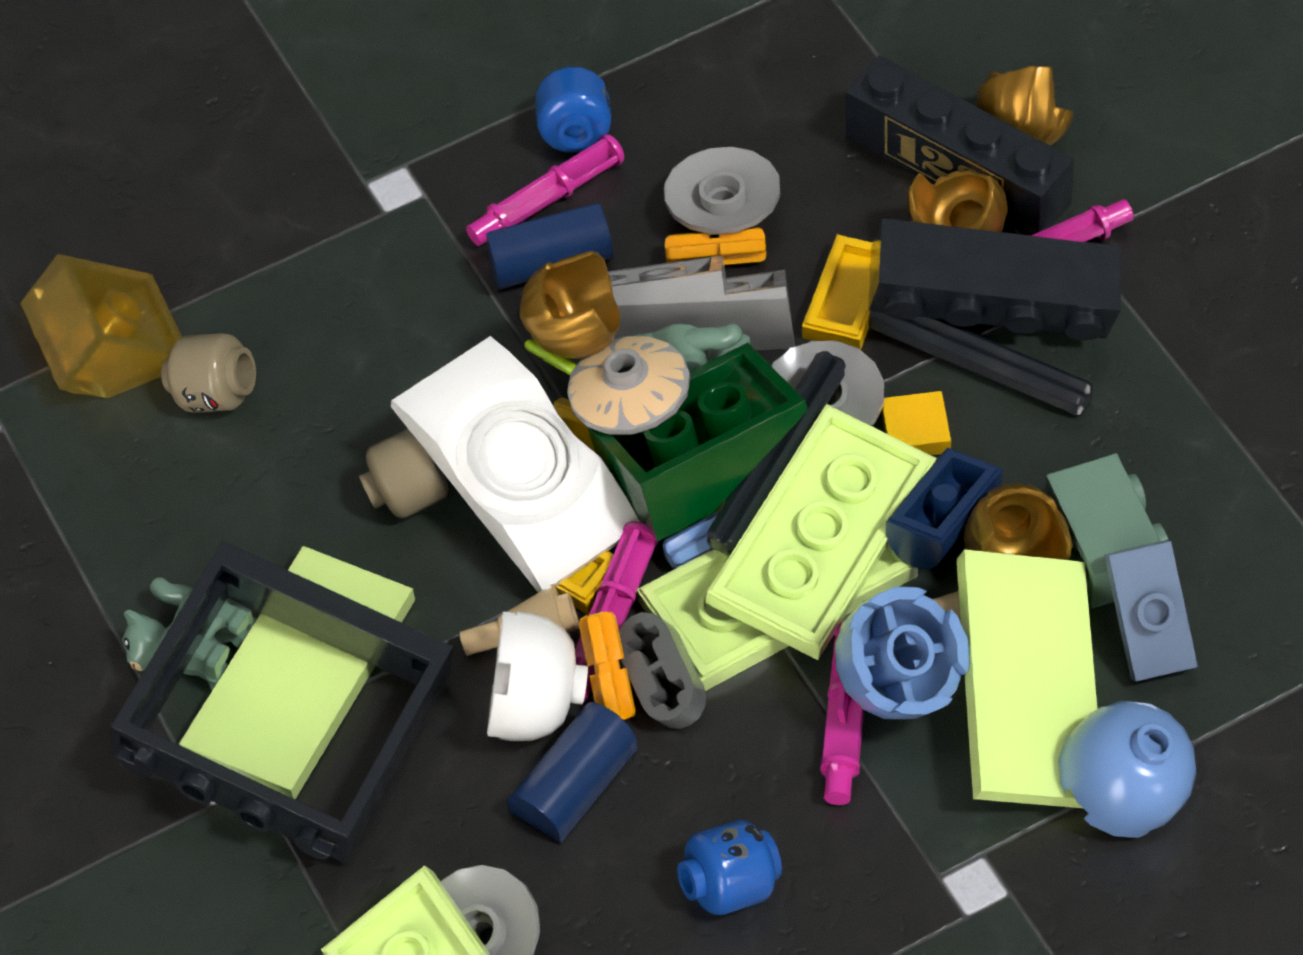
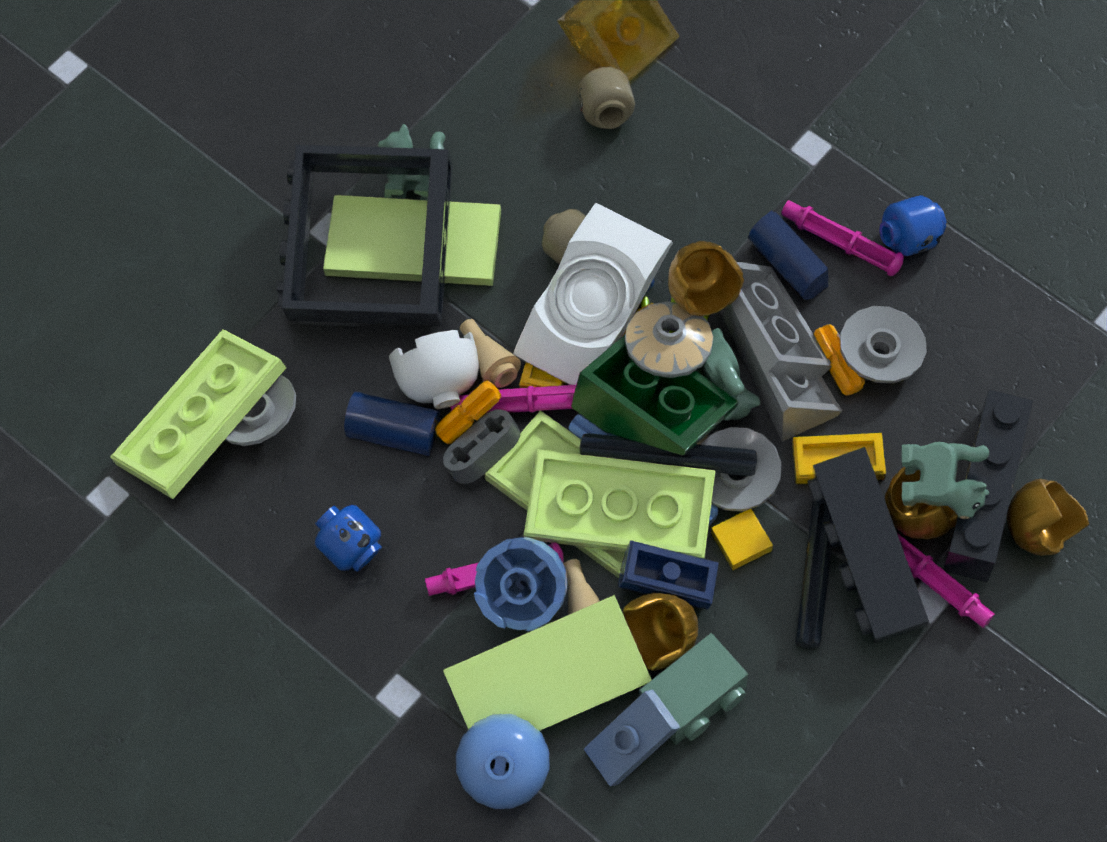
camera: 70 degrees right, 10 degrees up
none -> sand green animal [902,442,989,519]

